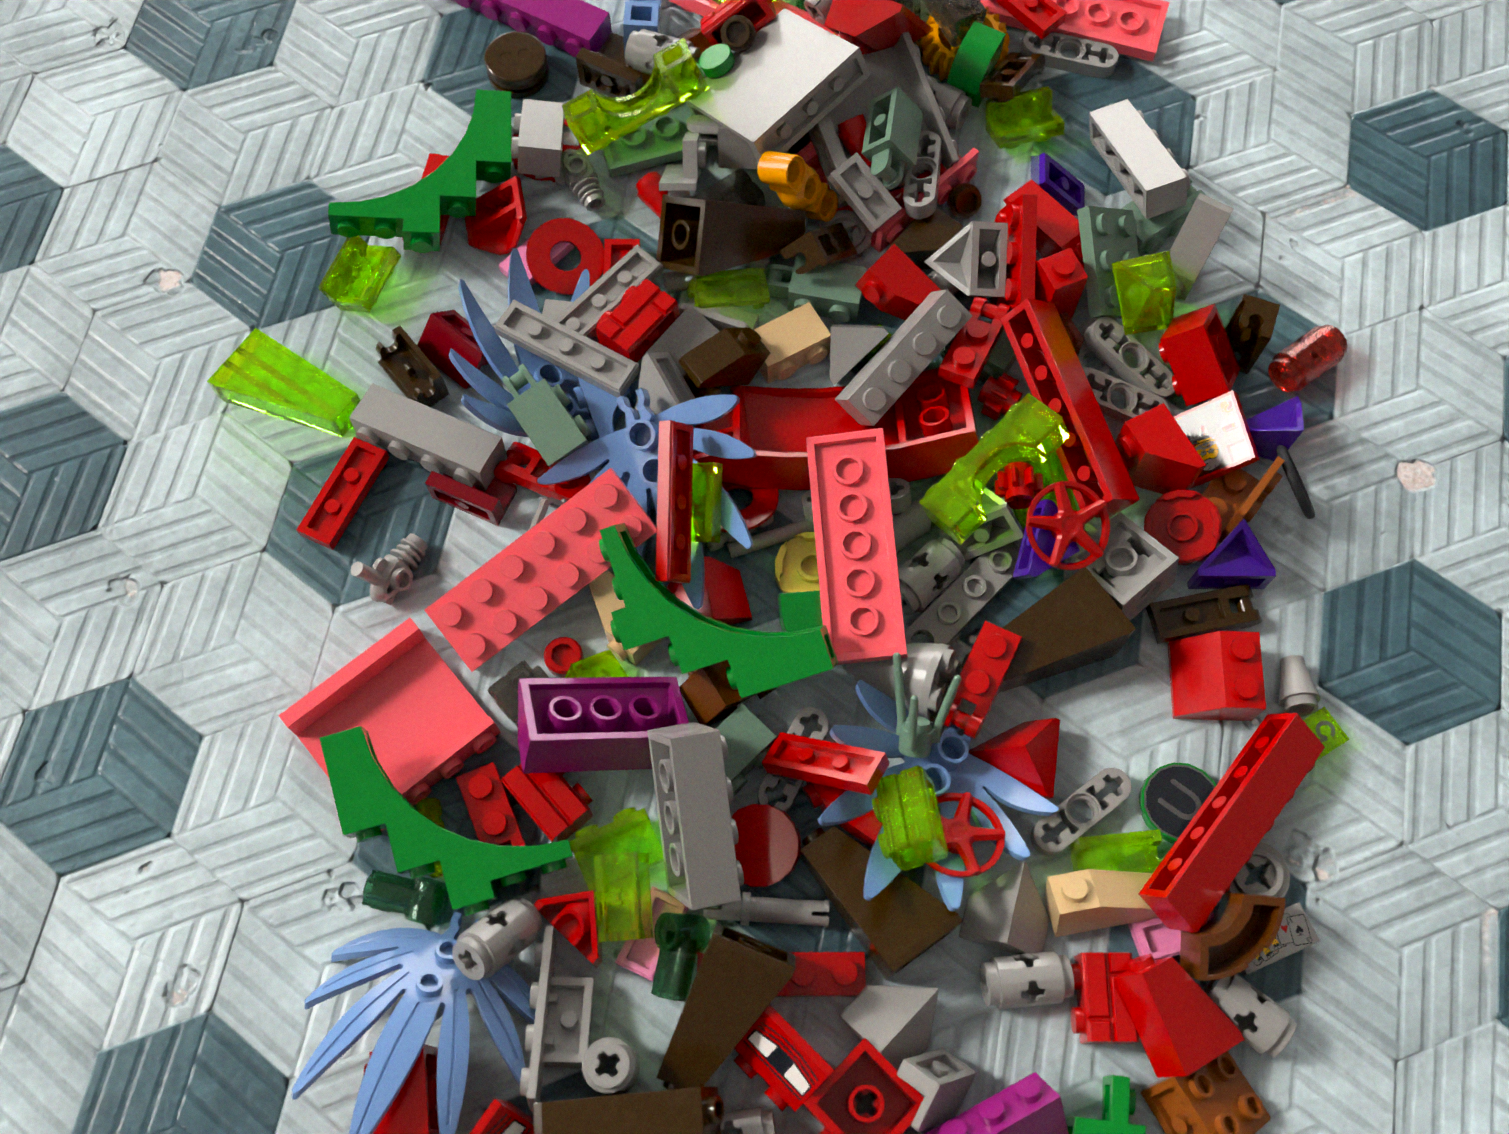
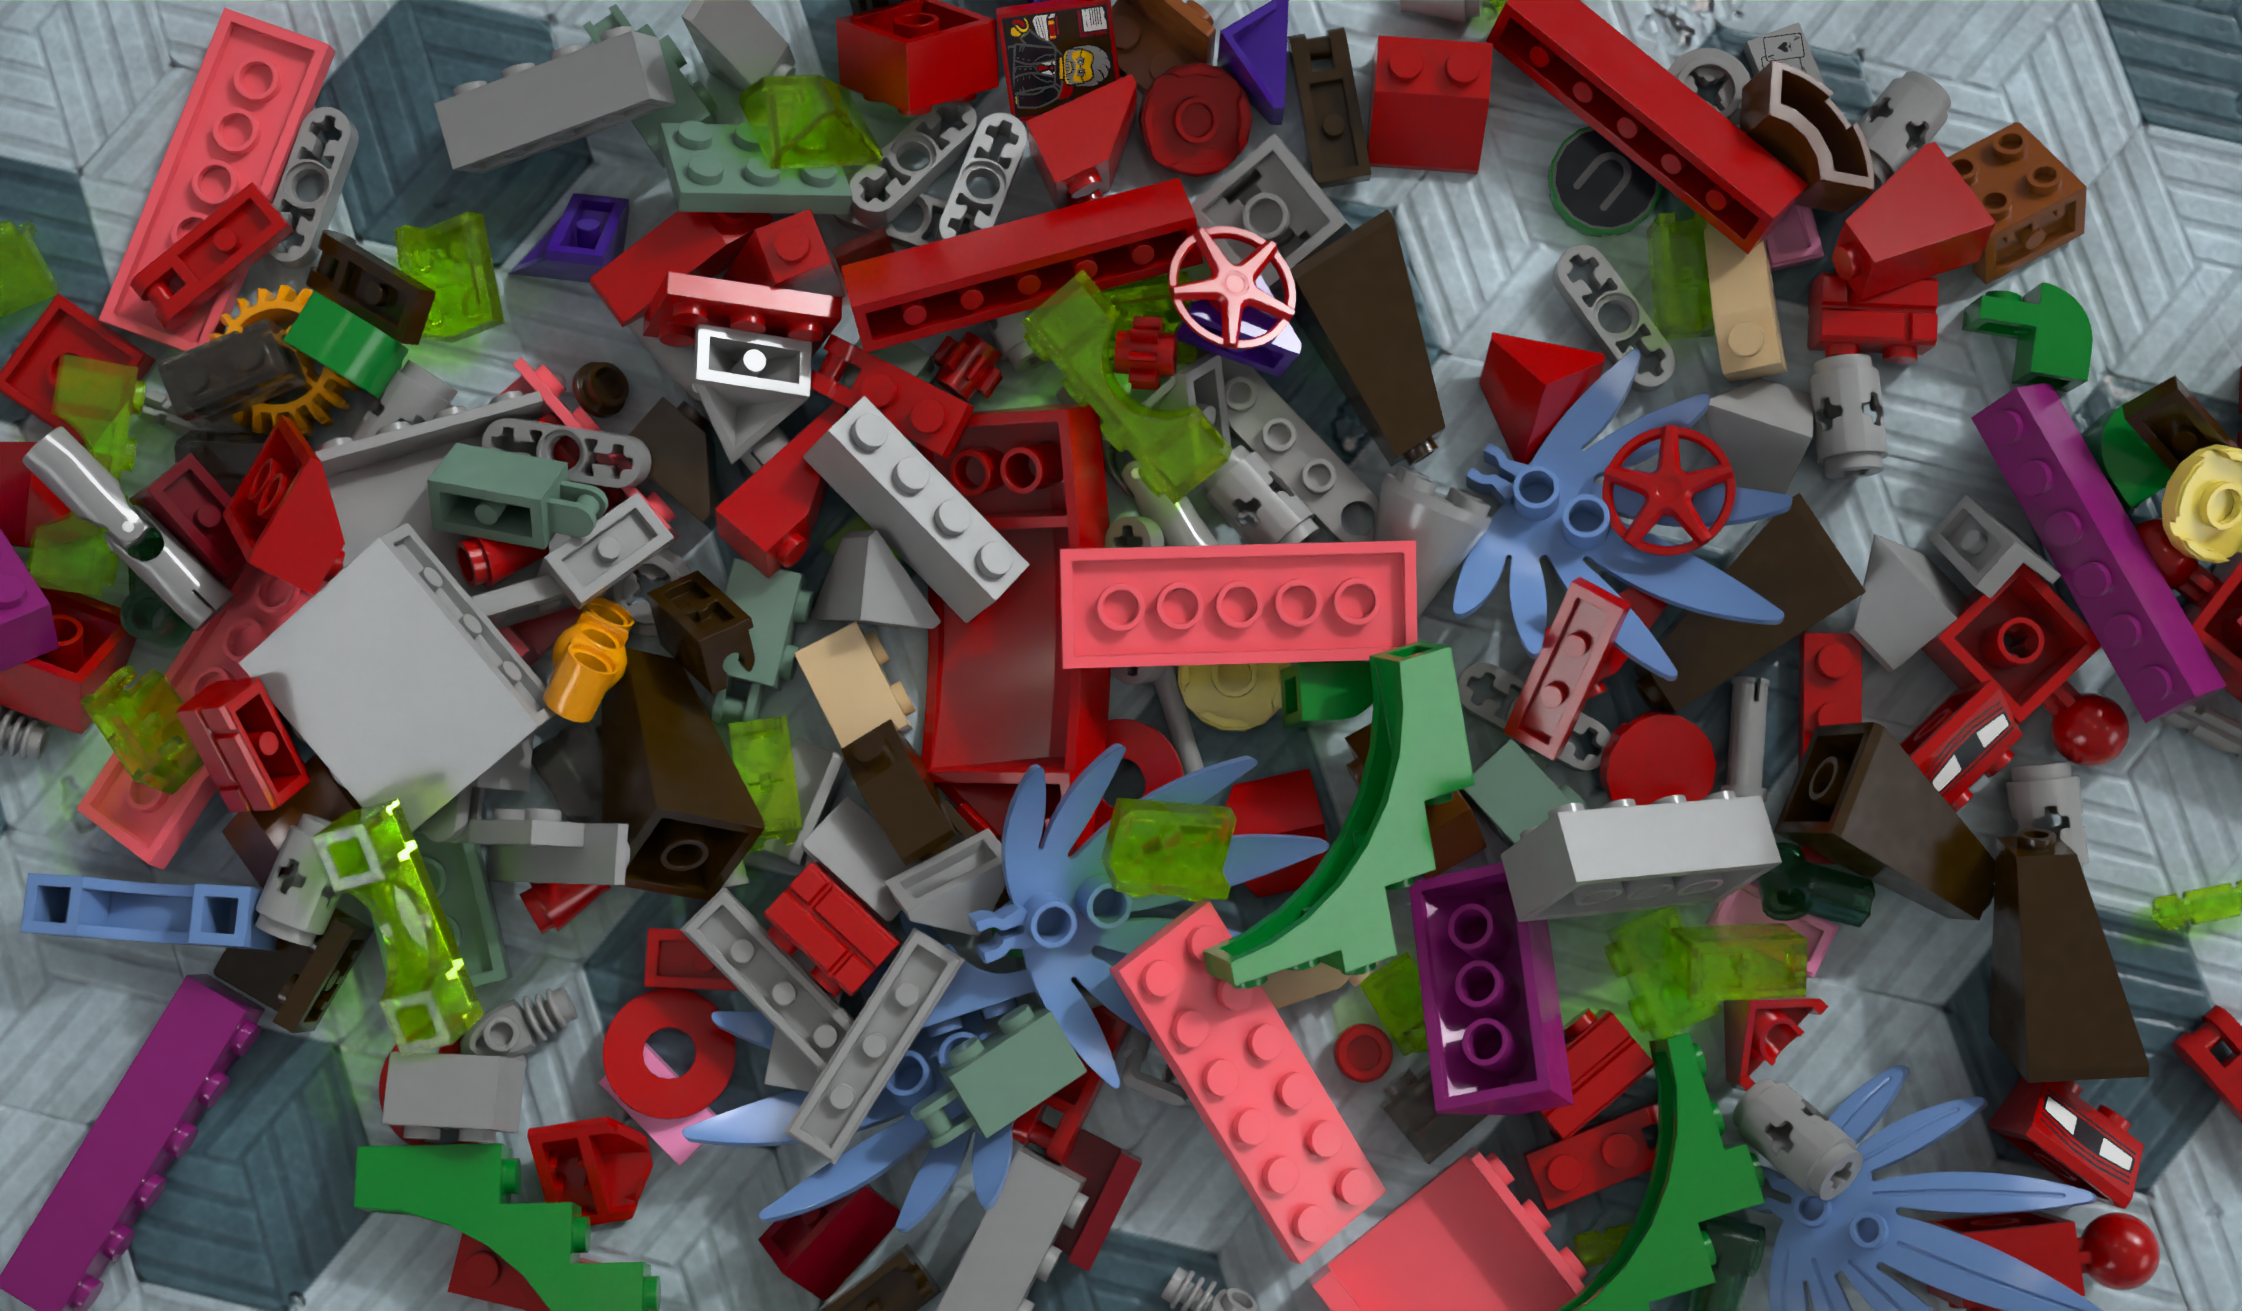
camera: 85 degrees left, 15 degrees up
dark brown head [484,32,549,98] -> none
light grey bracket [520,926,595,1112] -> none
light grey piece [582,1037,640,1095] -> none
red tile [656,420,694,583] -> none
tile [698,44,735,78] -> none
dark brown plate [721,15,756,52] -> none
clear neon green brick [872,765,948,871] -> none
sand green plant [893,652,962,758] -> none
red plate [944,621,1023,739] -> none

